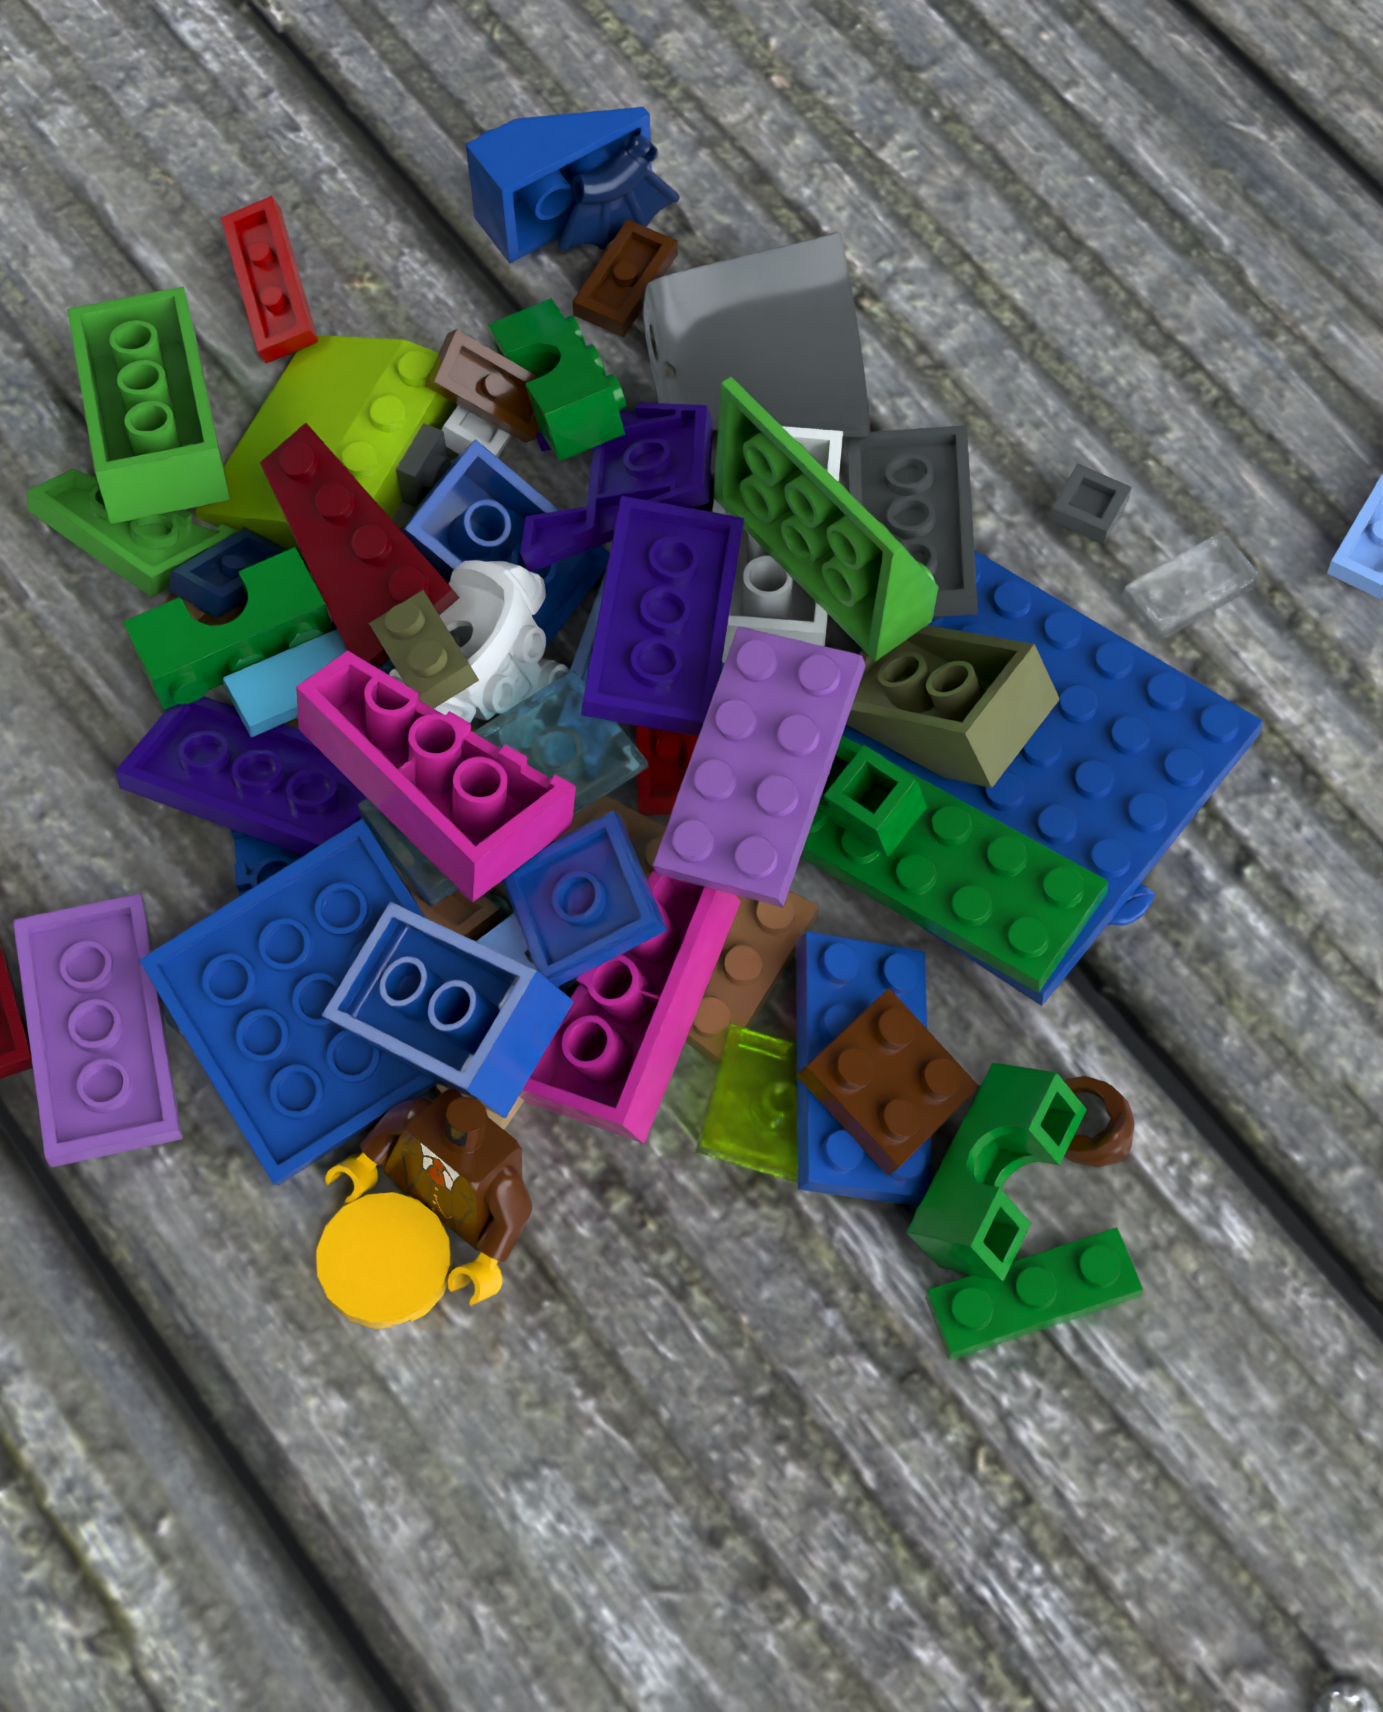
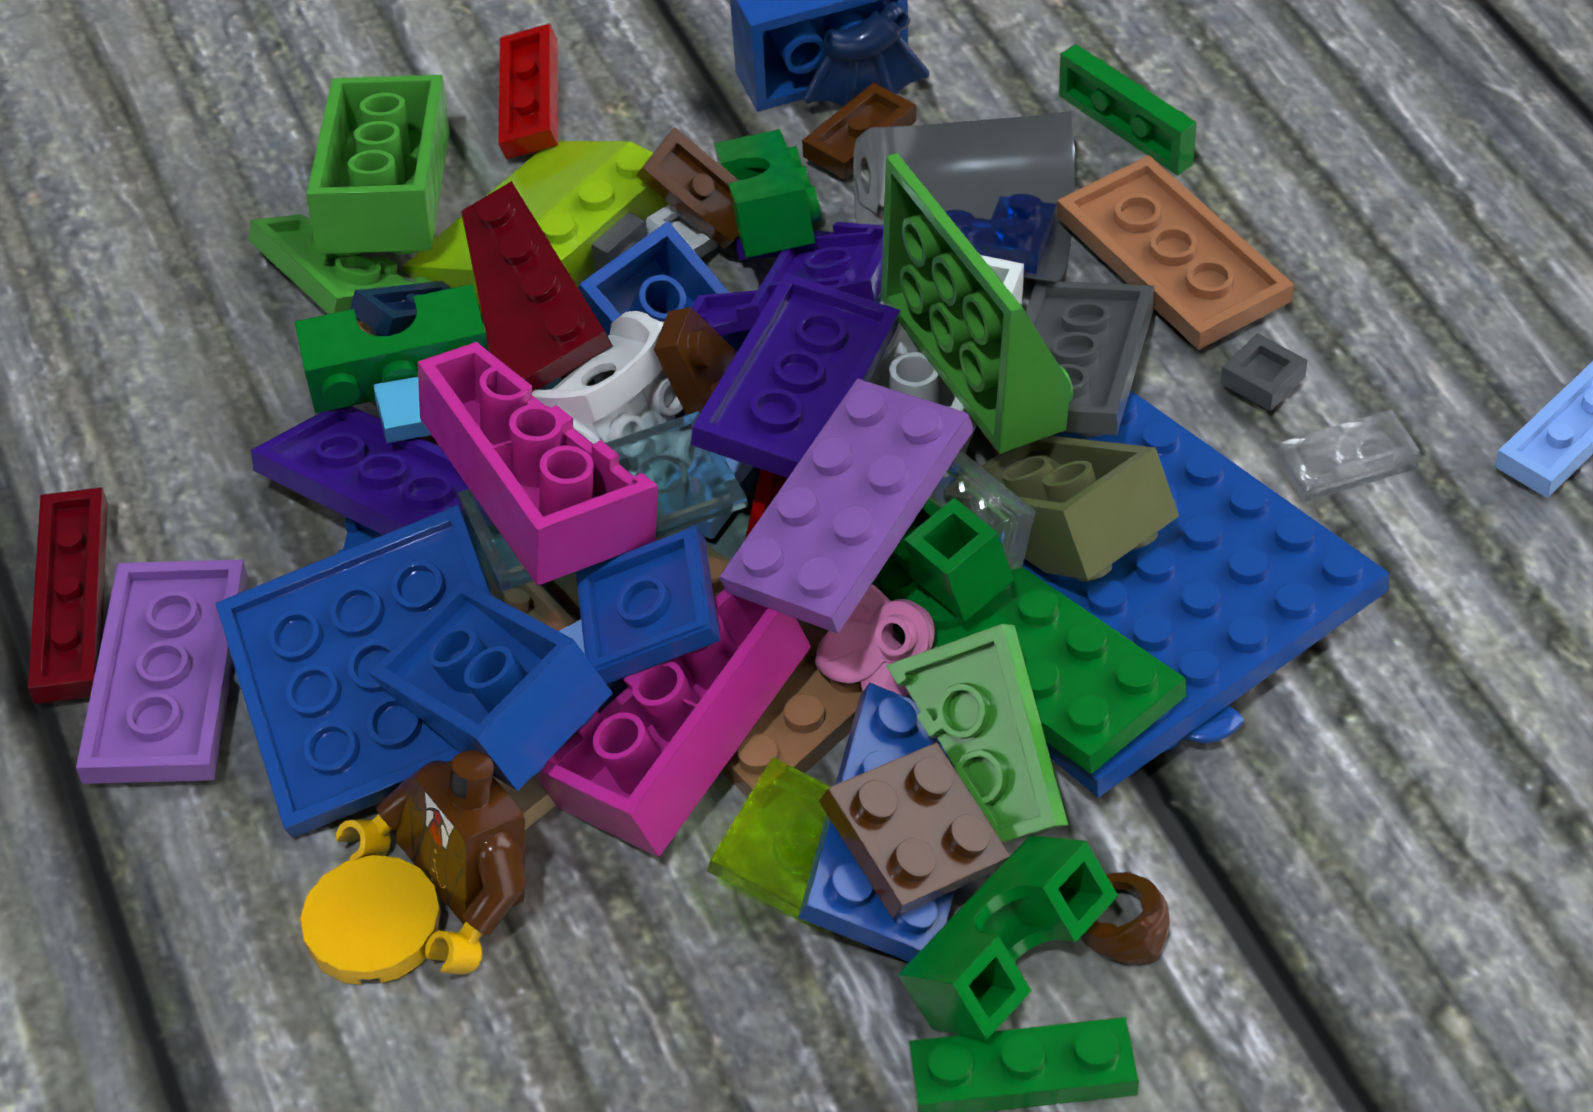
camera: 15 degrees right, 15 degrees down
olive plate [369,590,479,709] -> none
none -> reddish brown wing [654,307,737,426]
none -> bright pink plate [815,584,935,698]
none -> bright green wing [886,624,1068,844]
none -> clear plate [930,450,1036,570]
none -> clear blue plate [945,194,1057,274]
none -> nougat plate [1056,155,1294,350]
none -> green plate [1059,44,1197,176]

